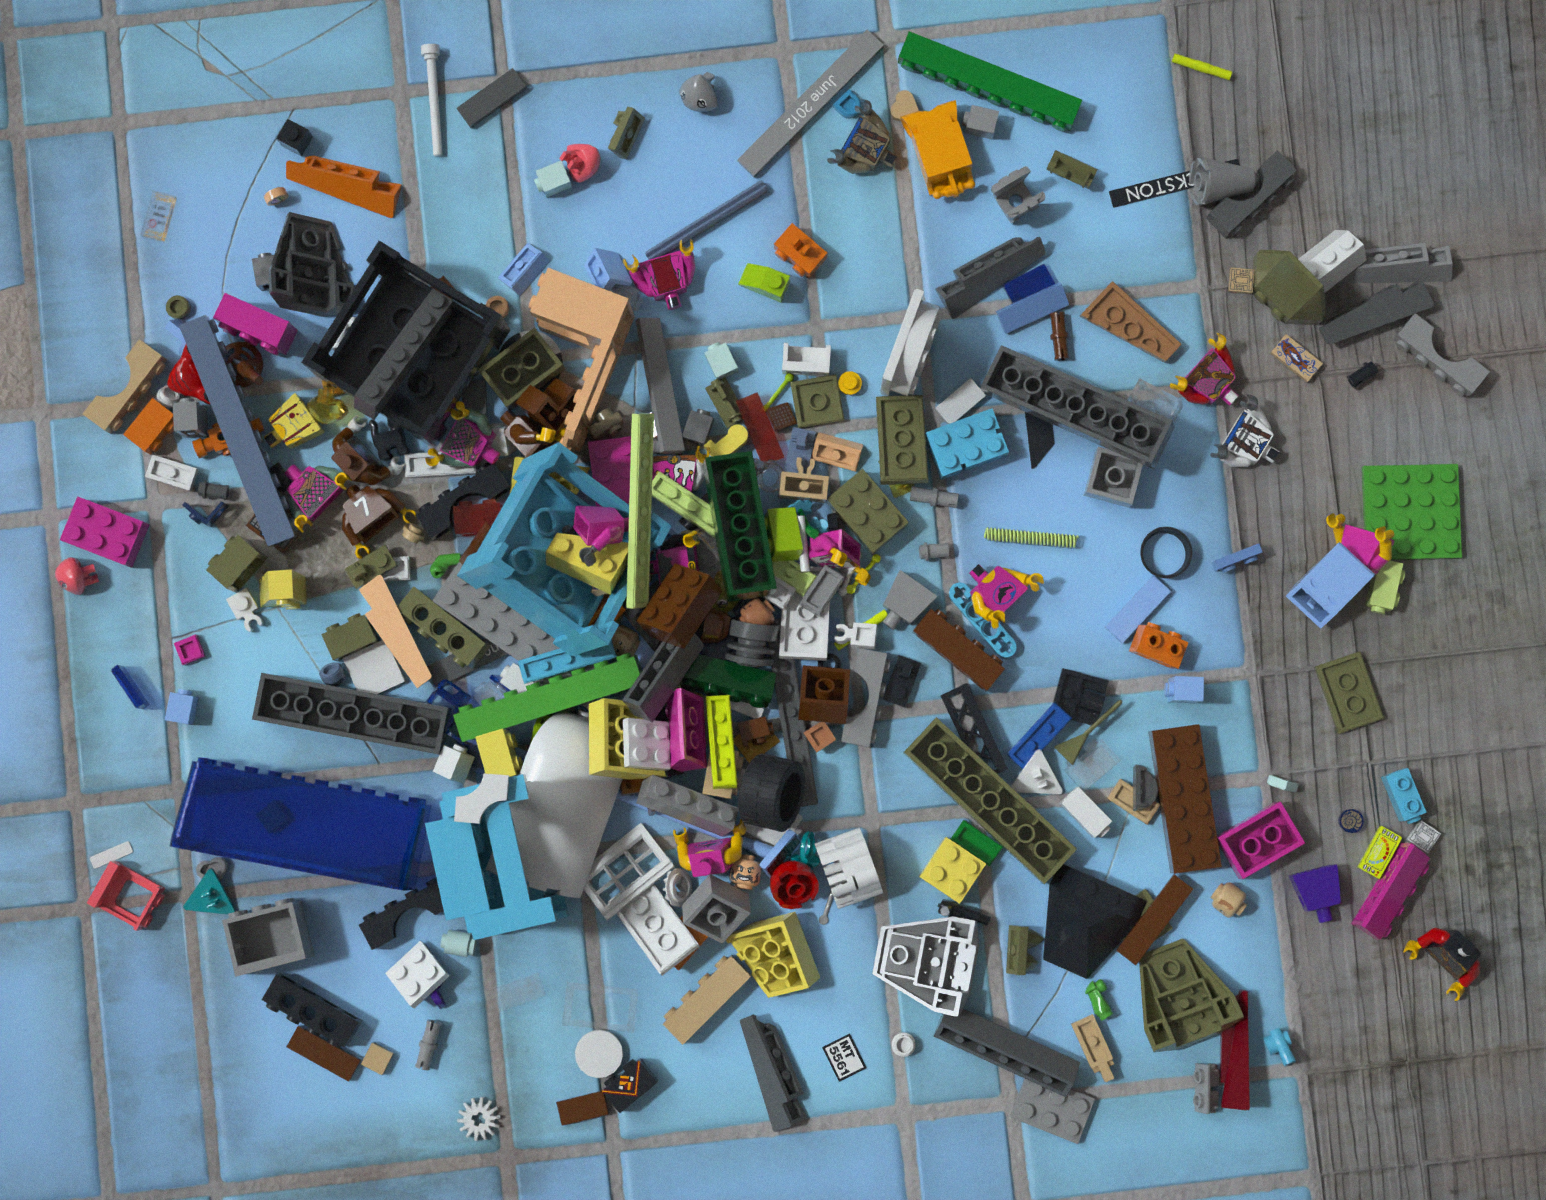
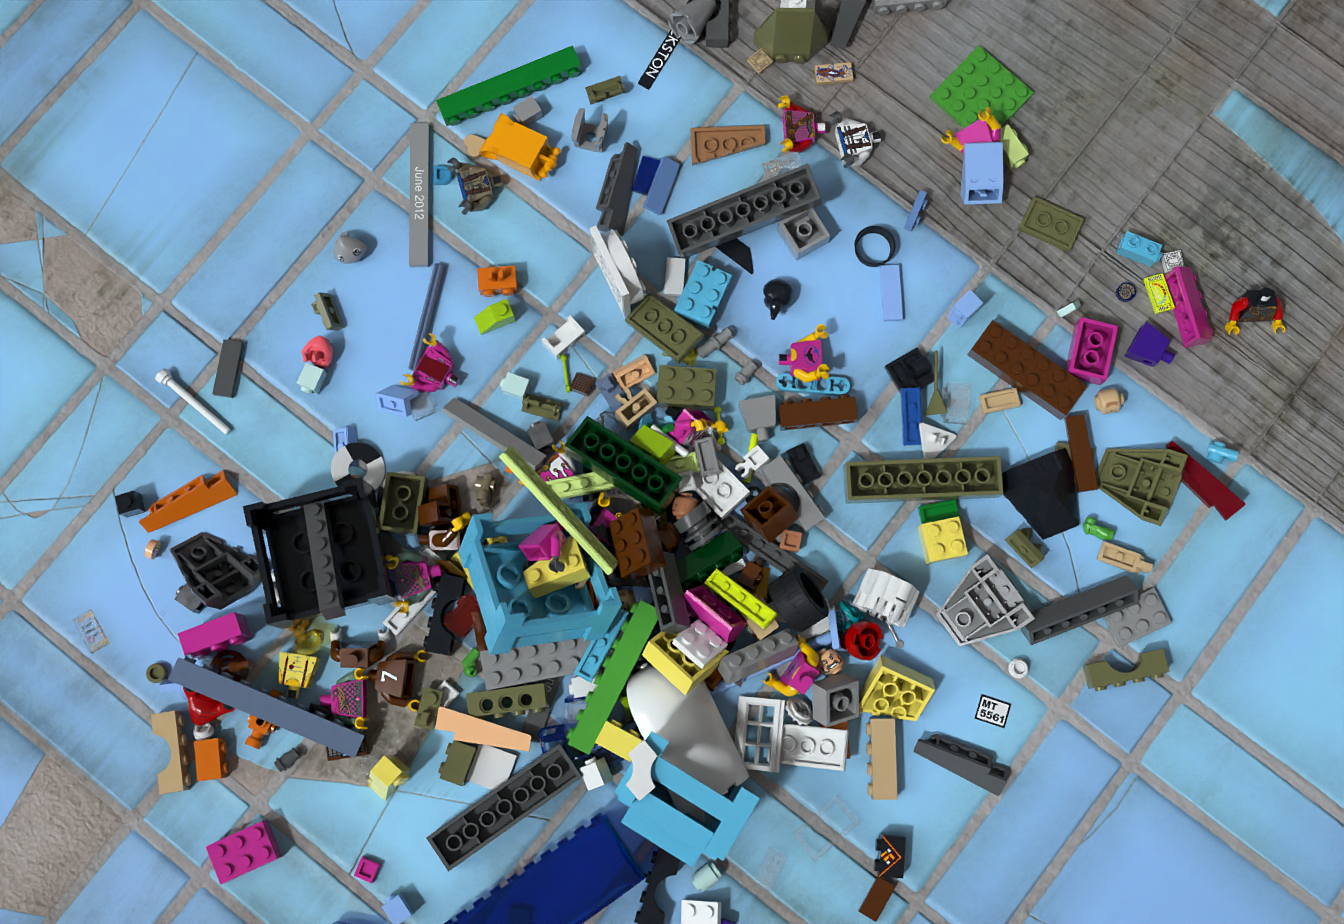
camera: 55 degrees left, 5 degrees down
coral piece [55,557,99,595] -> none
white plate [145,455,199,492] -> none
light grey brick [173,398,208,438] -> none
dark blue bracket [182,501,229,527] -> none
olive brick [206,535,268,593] -> none
white plate [226,588,264,632] -> none
sand blue tile [319,662,346,686] -> none
black animal [369,418,410,462] -> none
tan plate [402,523,425,544] -> none
light nougat bracket [528,268,635,453] -> none
white tile [575,1029,623,1078] -> none
dark pink brick [588,436,631,507] -> none
light yellow leg [704,424,748,456] -> none
clear red tile [736,392,784,466] -> none
olive tile [790,374,844,429] -> none
yellow plate [838,371,862,395] -> none
black piece [937,899,990,926] -> none
black fence [940,683,1008,774] -> none
yellowish green piece [984,527,1079,548] -> none
reddish brown pin [1050,312,1069,361] -> none
white brick [1059,787,1112,838] -> none
orange brick [1129,622,1189,669] -> none
dark grey tile [1133,764,1159,811] -> none
light grey hinge [1193,1063,1219,1114] -> none
black pin [1346,361,1379,389] -> none
none -> white sticker [331,442,385,495]
none -> pearl gold sticker [433,560,468,578]
none -> black hair [763,279,794,320]
none -> olive arch [1083,649,1170,692]

